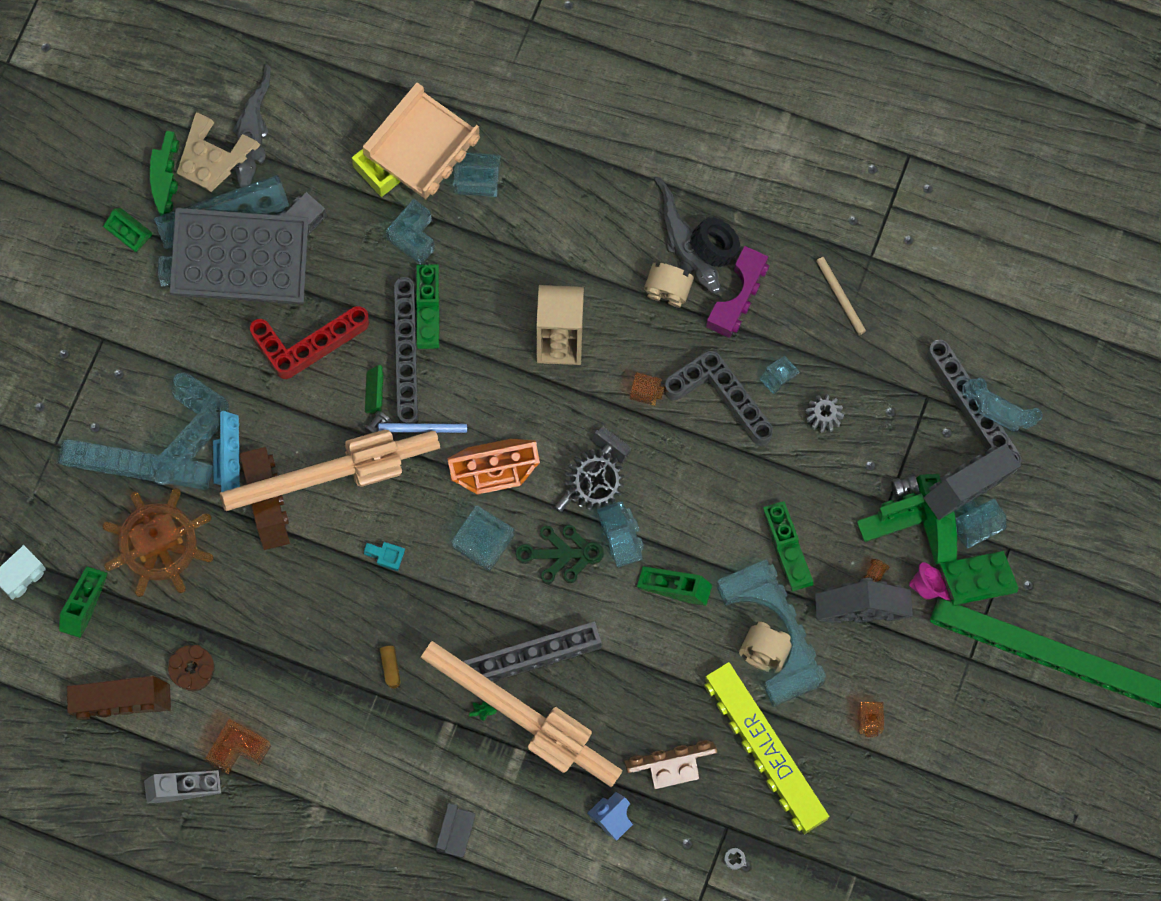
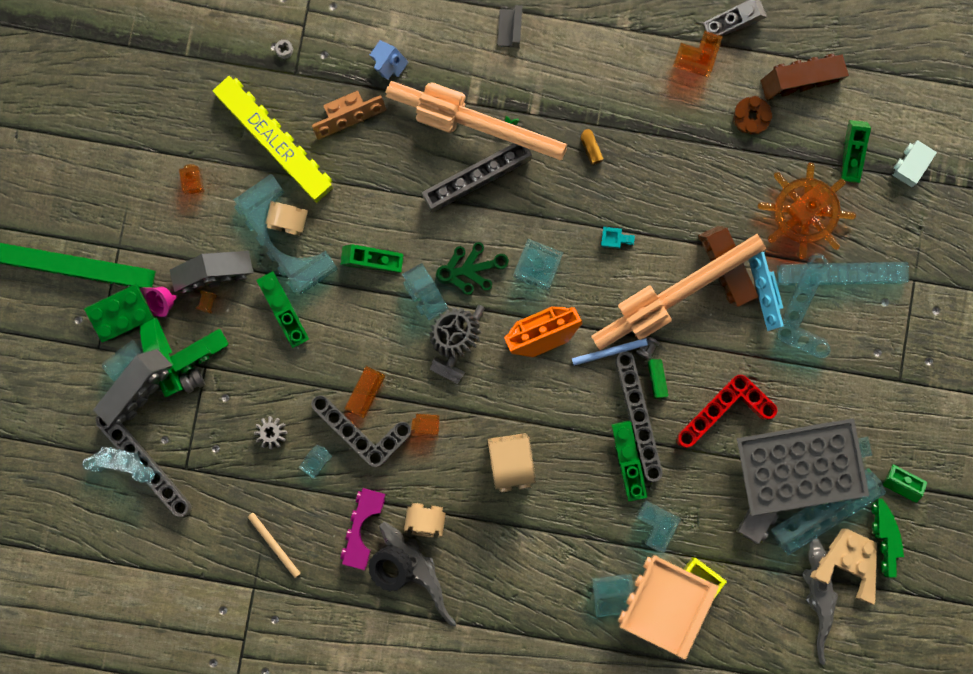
camera: 170 degrees right, 10 degrees up
none -> clear orange piece [344,366,386,418]

